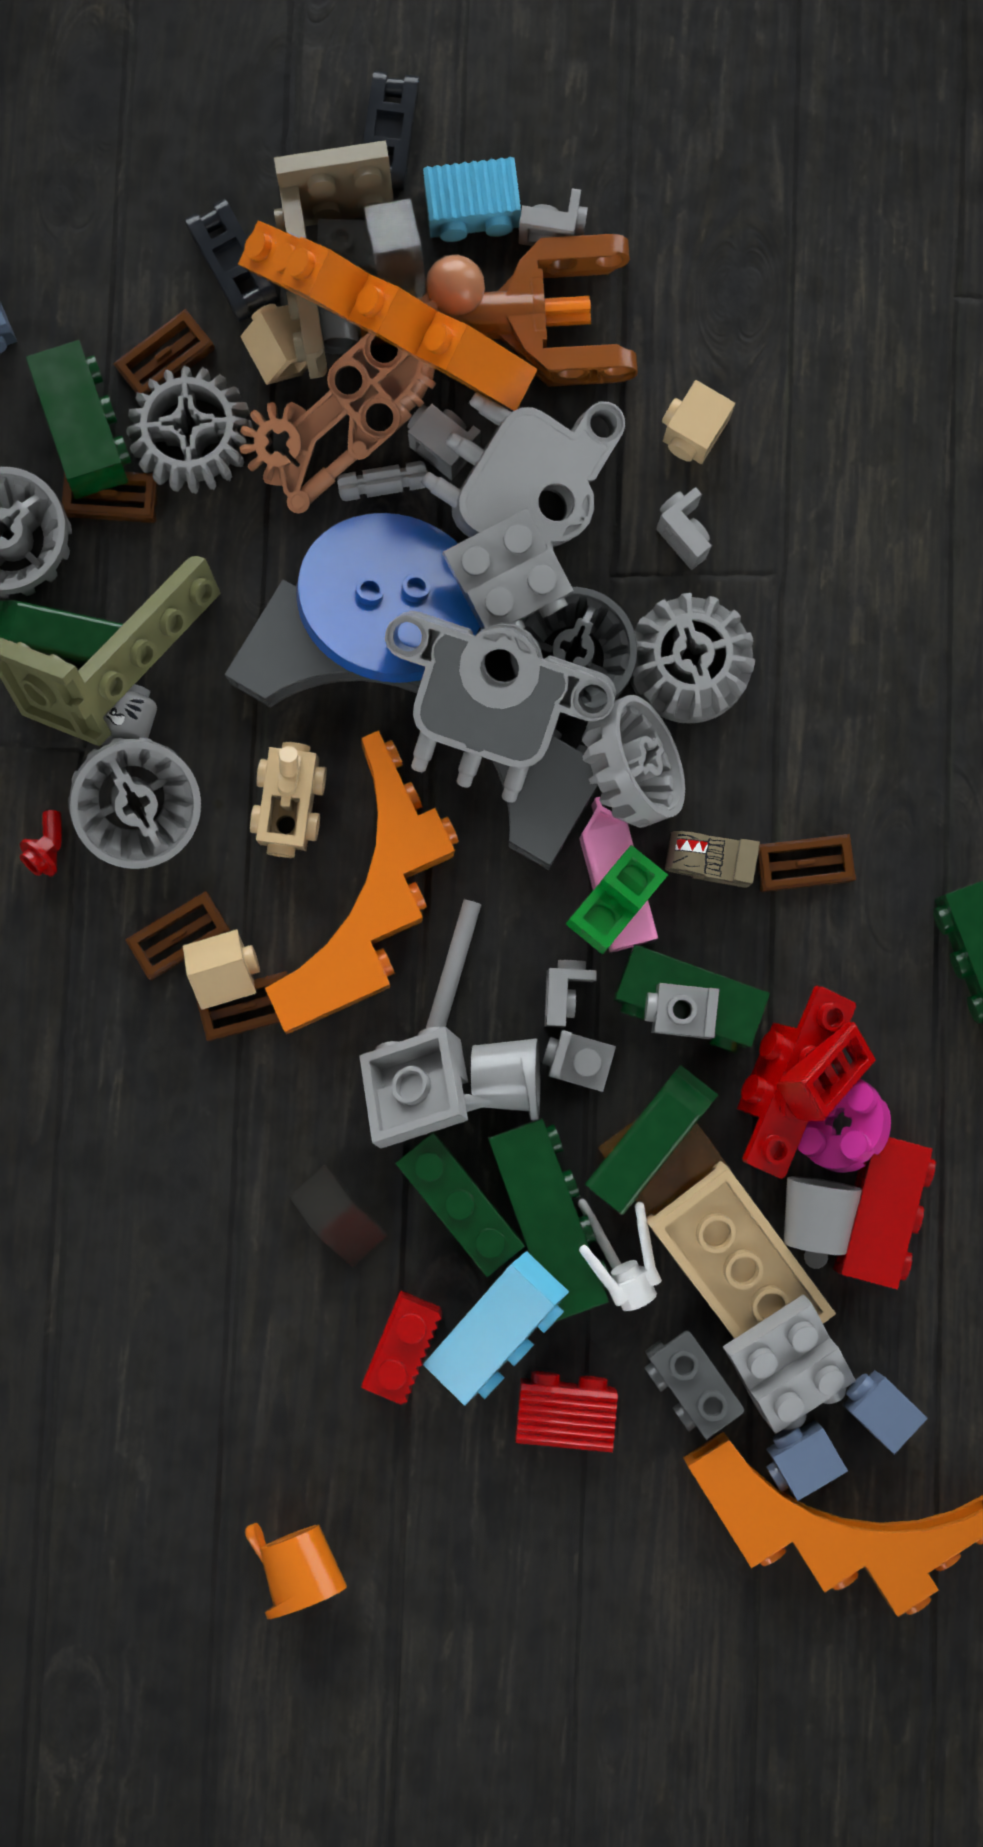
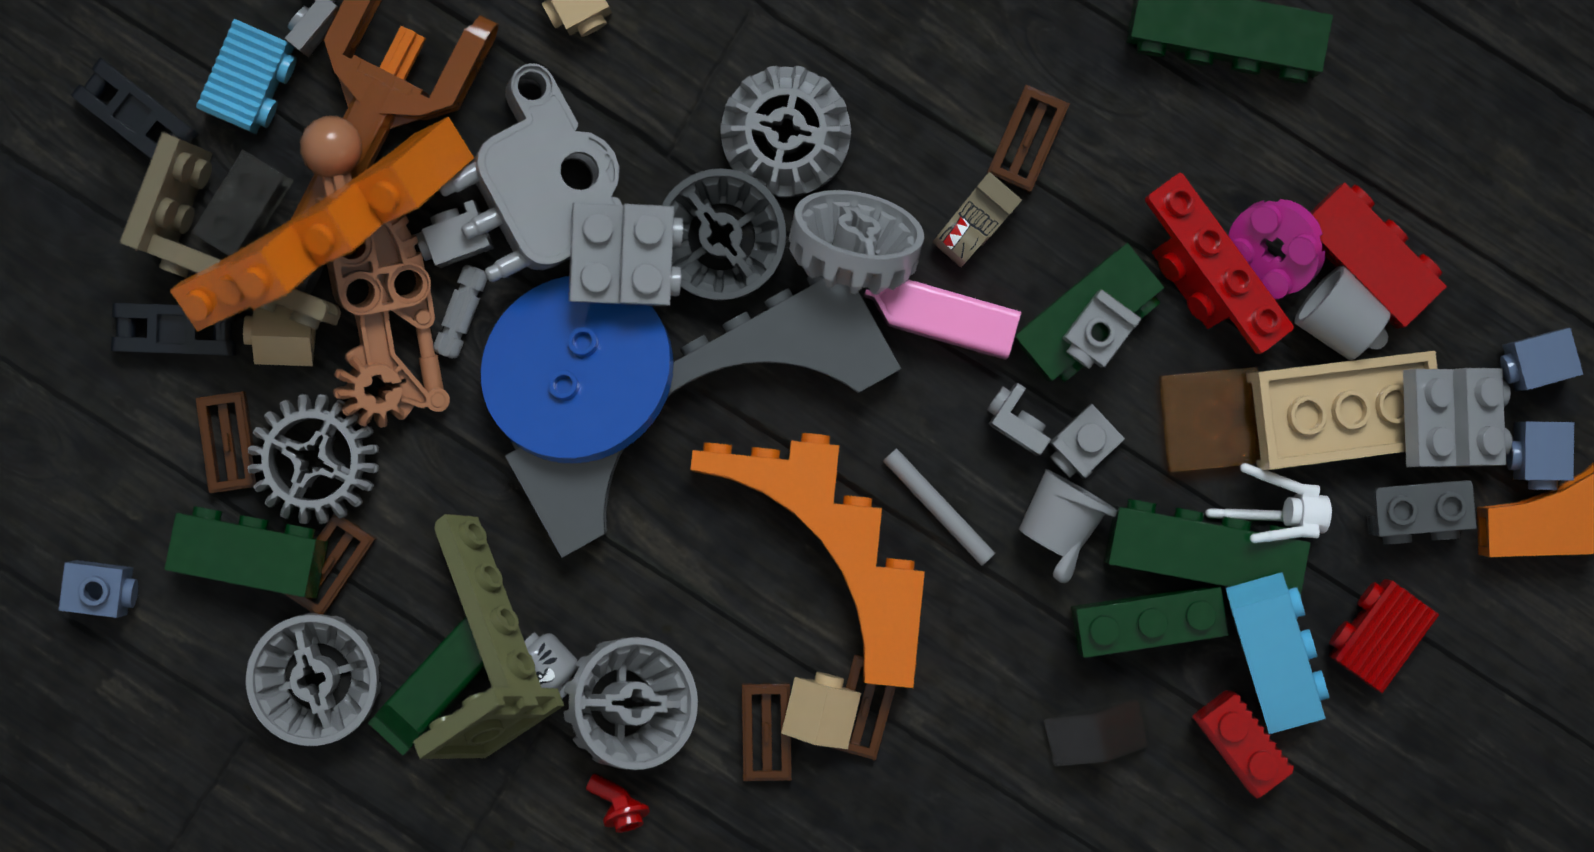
camera: 65 degrees left, 5 degrees up
tan brick [250,742,327,858] -> none
light grey plate [359,1027,468,1149] -> none
clear smoke slope [364,198,426,298] -> none
piece [385,611,616,803] -> none
green slope [566,845,668,955] -> none
dark green piece [584,1065,718,1215] -> none
light grey bracket [656,487,711,570] -> none
red slope [777,1022,876,1121] -> none

